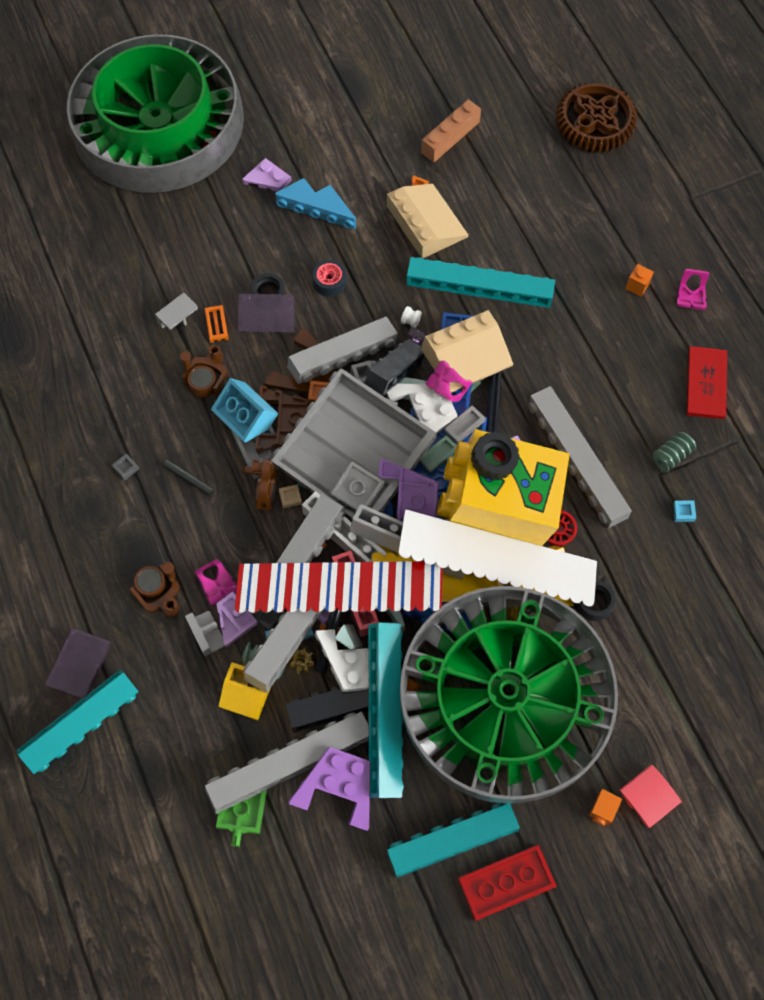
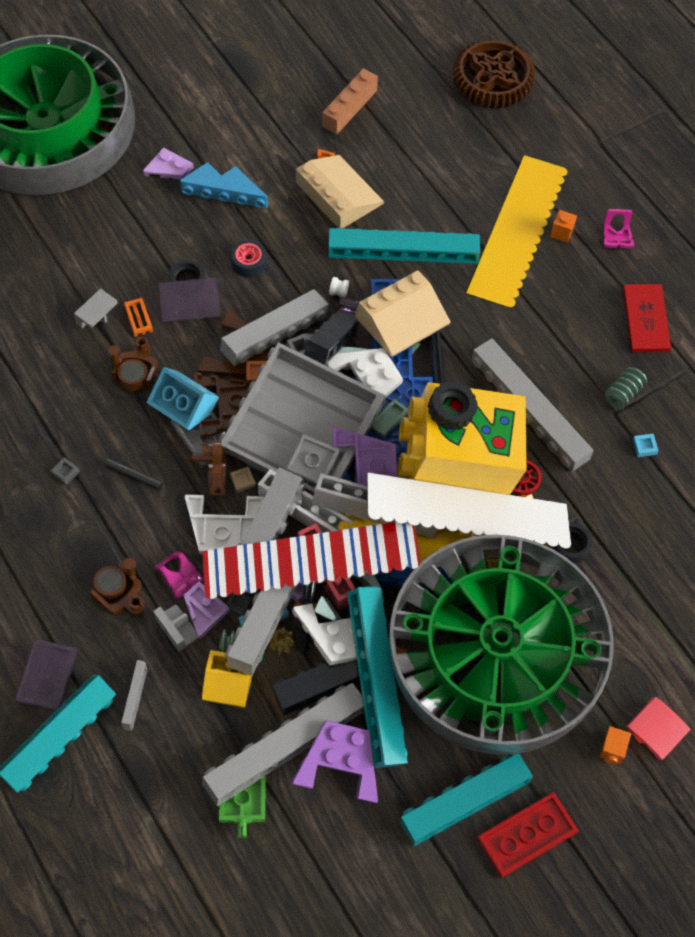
camera: 10 degrees left, 5 degrees down
dark pink piece [425,360,472,402] -> none
light grey tile [444,406,486,444] -> none
none -> light grey tile [122,660,147,731]
none -> white wing [185,495,264,554]
none -> yellow sticker [467,155,568,307]

